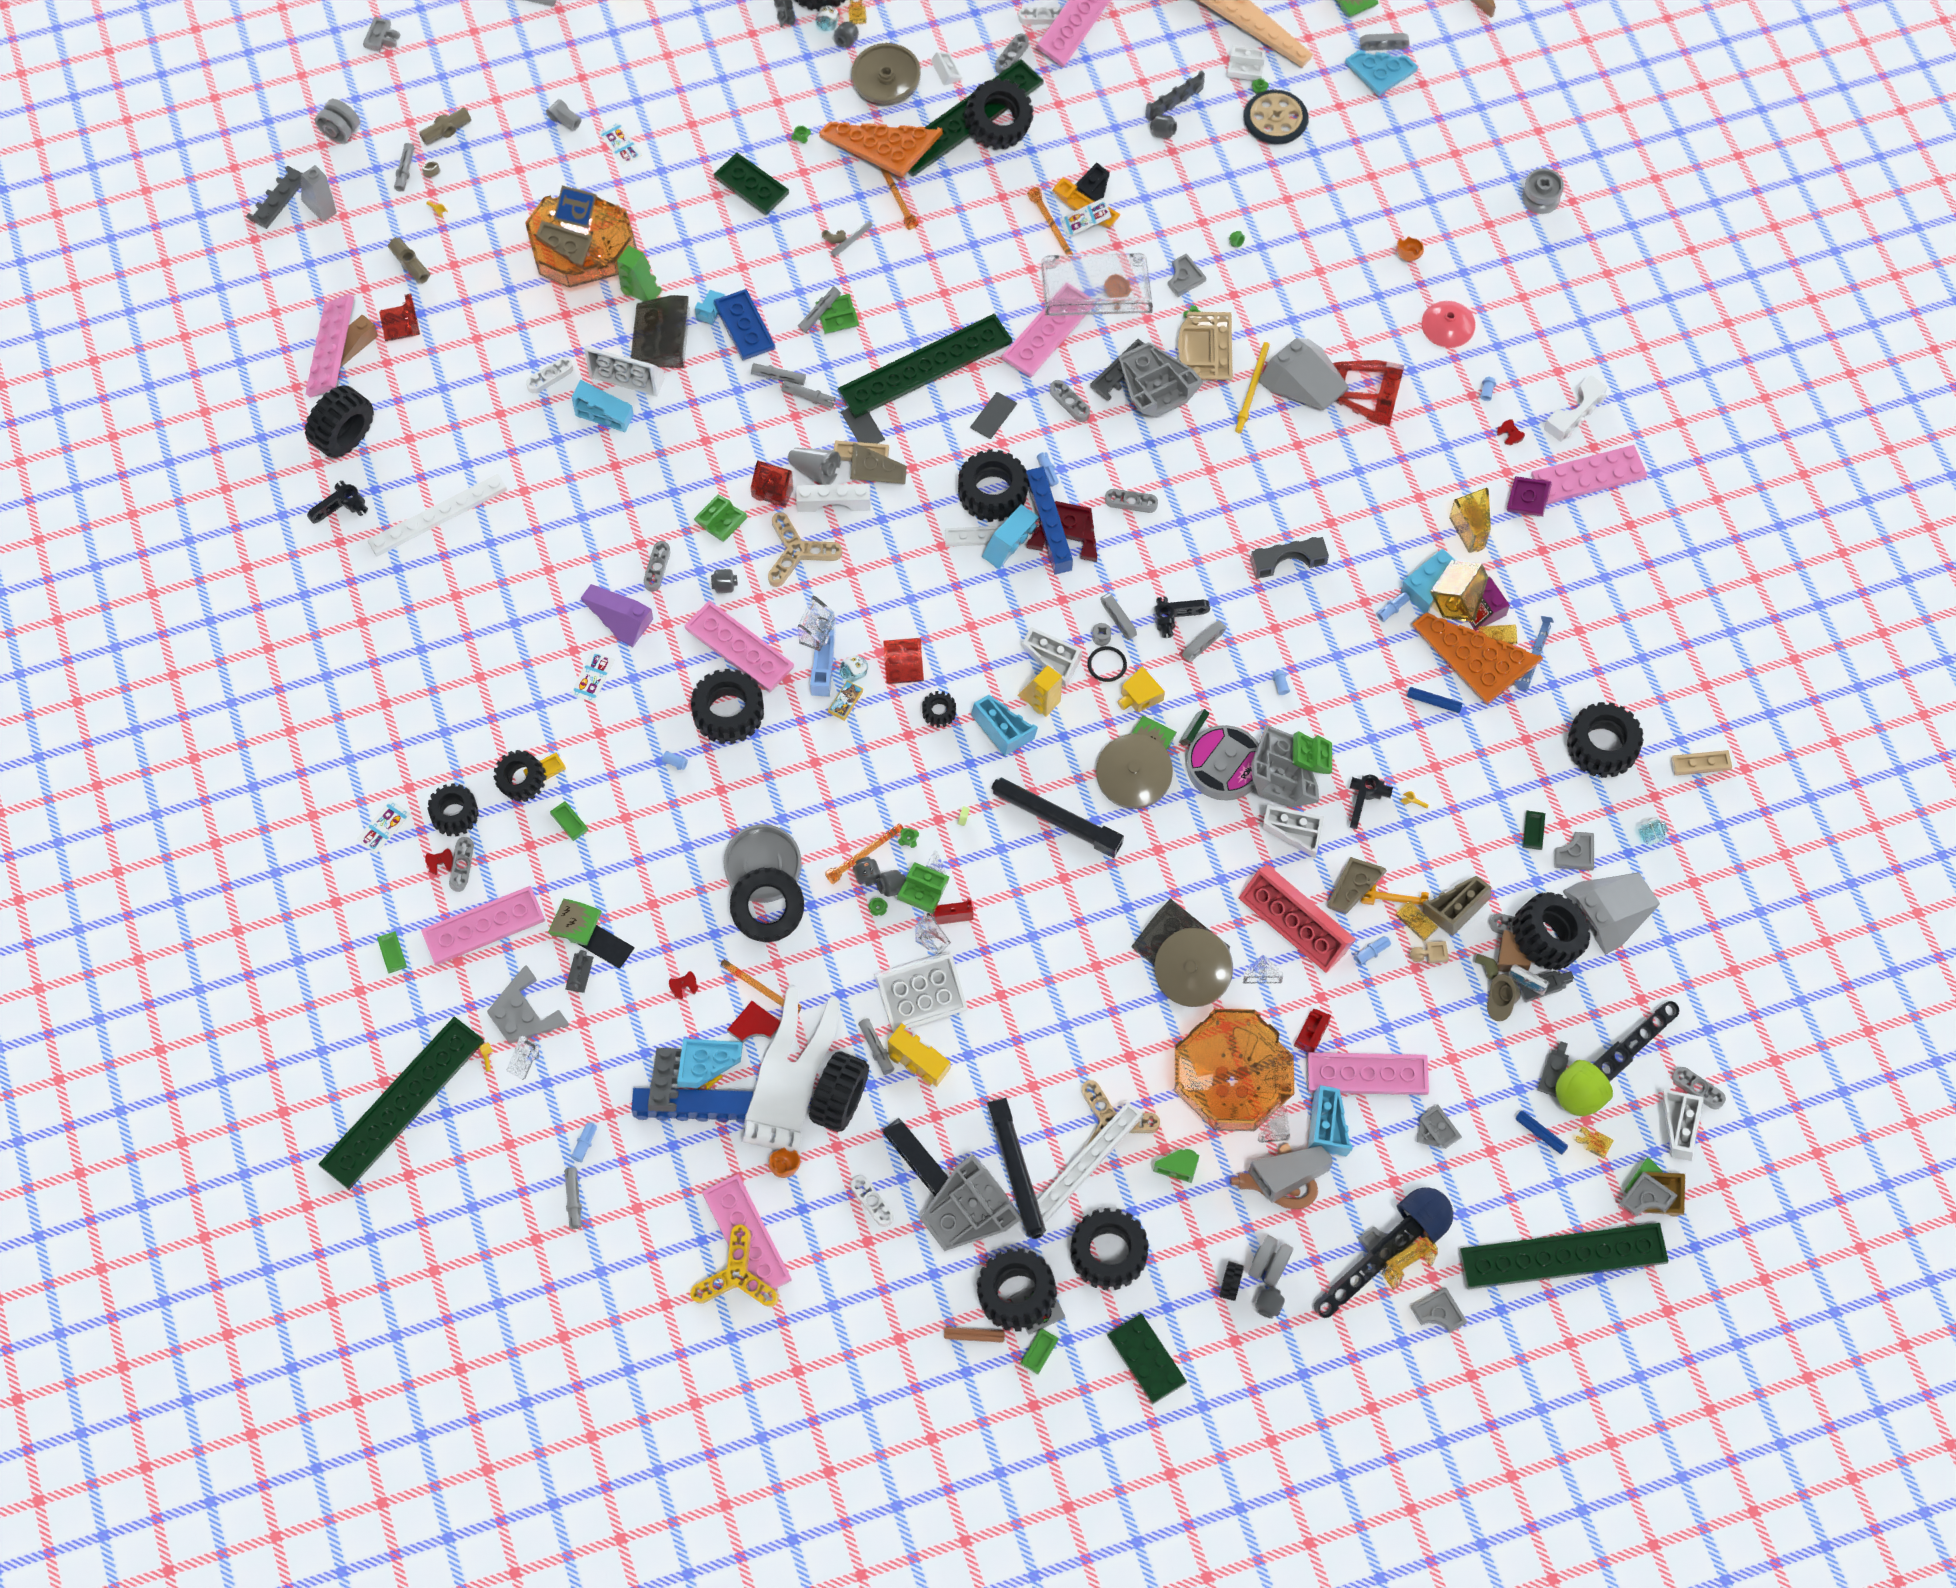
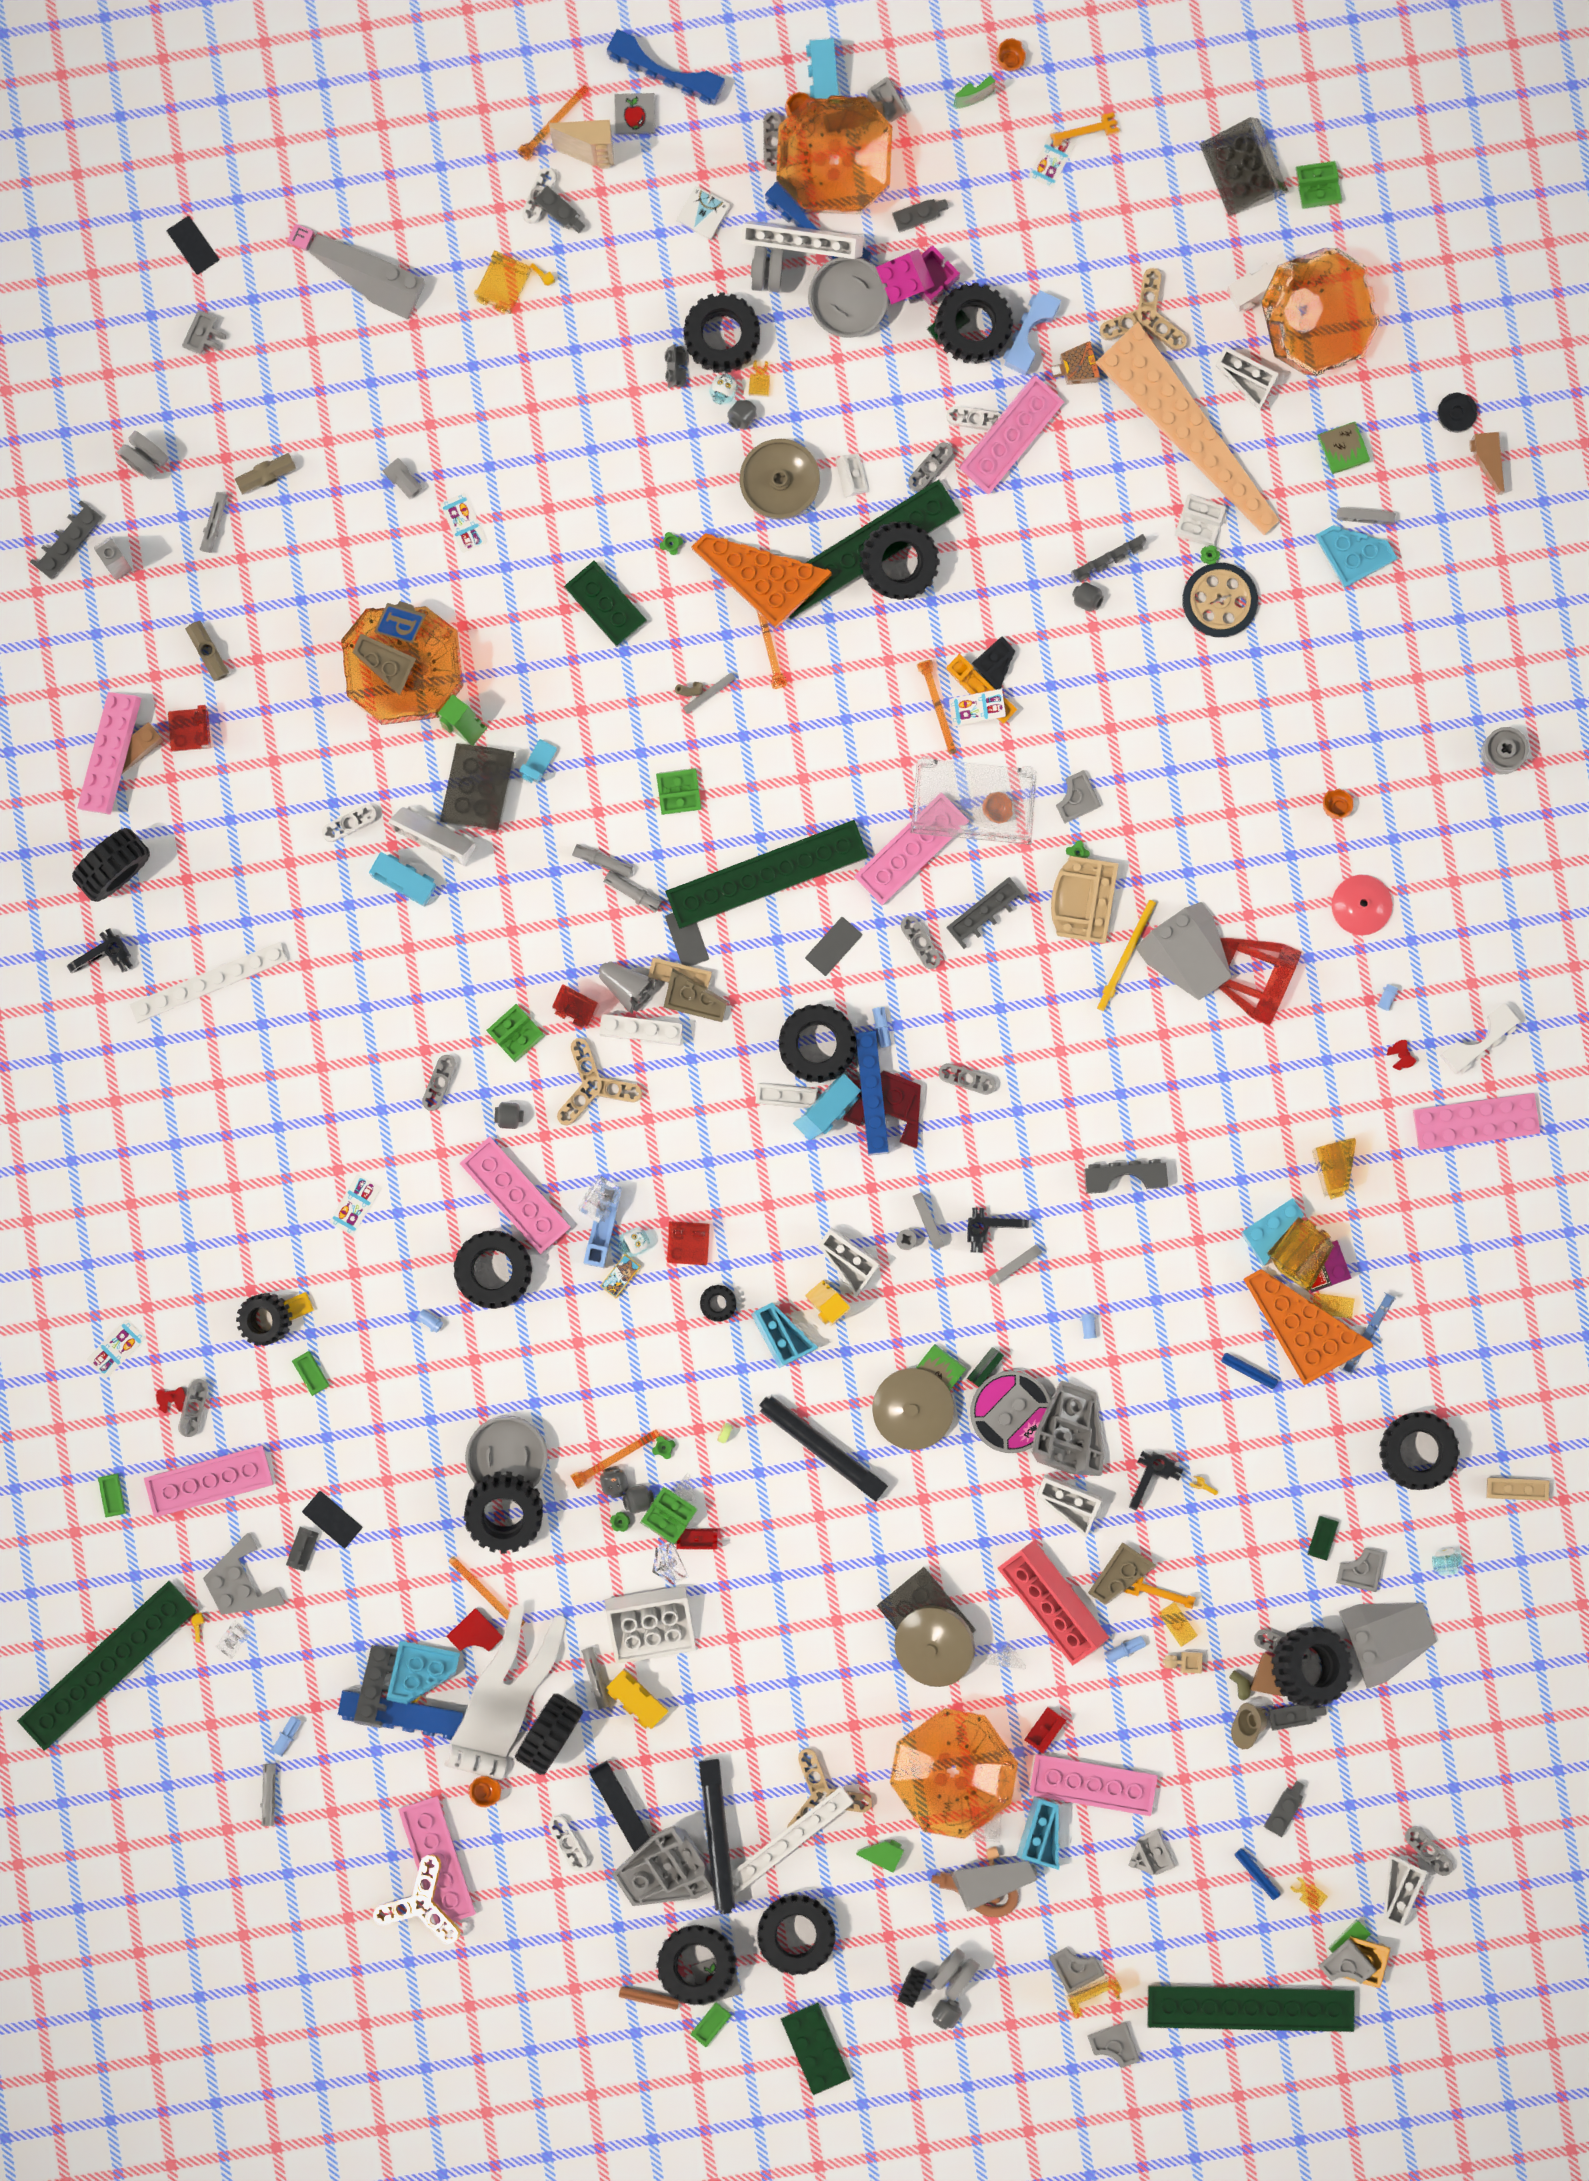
camera: 10 degrees right, 20 degrees up
dark tan tile [422,162,440,177] -> none
yellow hand [426,200,448,218] -> none
black tyre [427,783,479,837] -> none
slope [548,898,602,946] -> none
medium lavender wedge [581,584,653,647] -> none
red piece [669,971,698,999] -> none
blue tile [714,289,776,361] -> none
light grey pin [797,286,842,333] -> none
black tyre [1087,646,1127,682] -> none
yellow torso [1117,666,1165,712] -> none
light grey wedge [1118,342,1203,417] -> none
bright green plate [1229,230,1245,247] -> none
bright green slope [1293,731,1332,774] -> none
piece [1314,1187,1454,1318] -> none
light blue axle [1376,592,1410,622] -> none
dark tan wedge [1423,875,1491,936] -> none
magenta tile [1507,476,1552,517] -> none
white slope [1508,965,1550,995] -> none
piece [1556,1001,1680,1116] -> none

